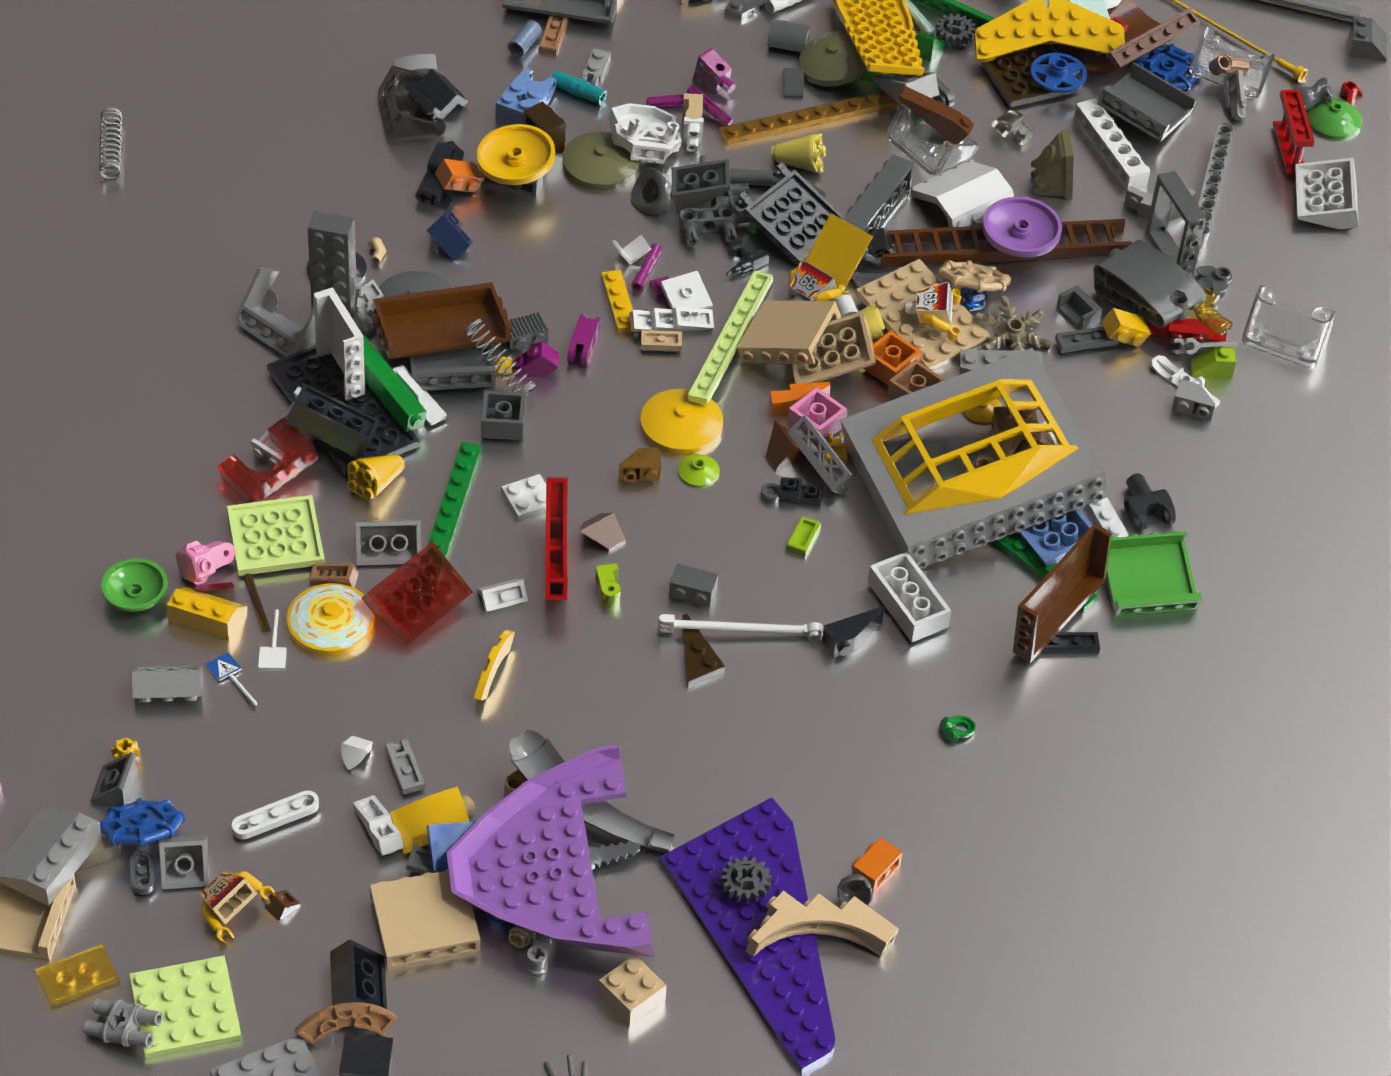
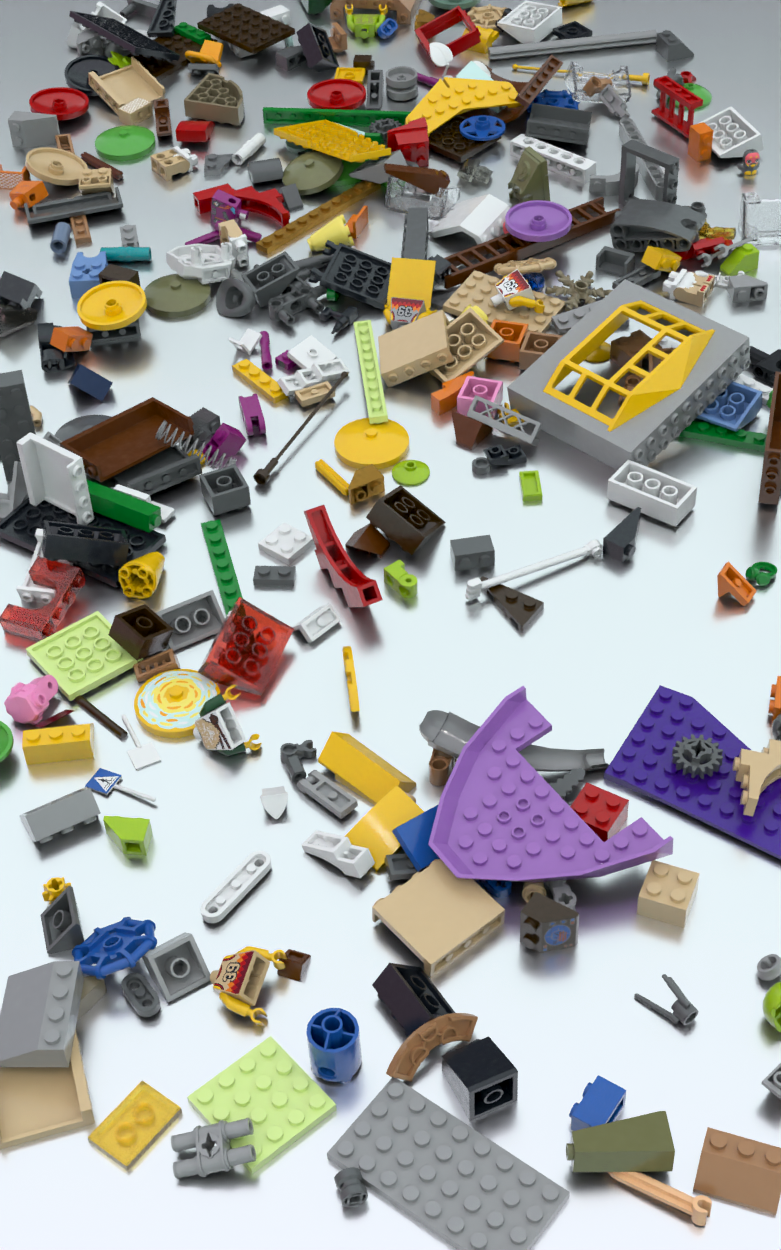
camera: 20 degrees left, 5 degrees down
none -> lime slope [103,816,153,856]
none -> dark brown brick [108,604,174,660]
none -> red arch [193,183,290,227]
none -> torso [193,685,262,756]
none -> dark brown piece [253,371,348,485]
none -> dark grey plate [253,565,296,586]
none -> dark grey bar [280,740,317,783]
none -> blue cylinder [306,1008,362,1083]
none -> yellow axle [315,459,350,496]
none -> yellow slope [318,731,416,805]
none -> orange panel [345,205,368,239]
none -> dark brown slope [366,485,446,555]
none -> red piece [387,117,429,167]
none -> dark brown slope [520,892,579,953]
none -> red brick [570,783,629,842]
none -> hips [662,269,715,307]
none -> orange brick [688,122,713,162]
none -> orange slope [717,561,757,606]
none -> animal [737,149,760,176]

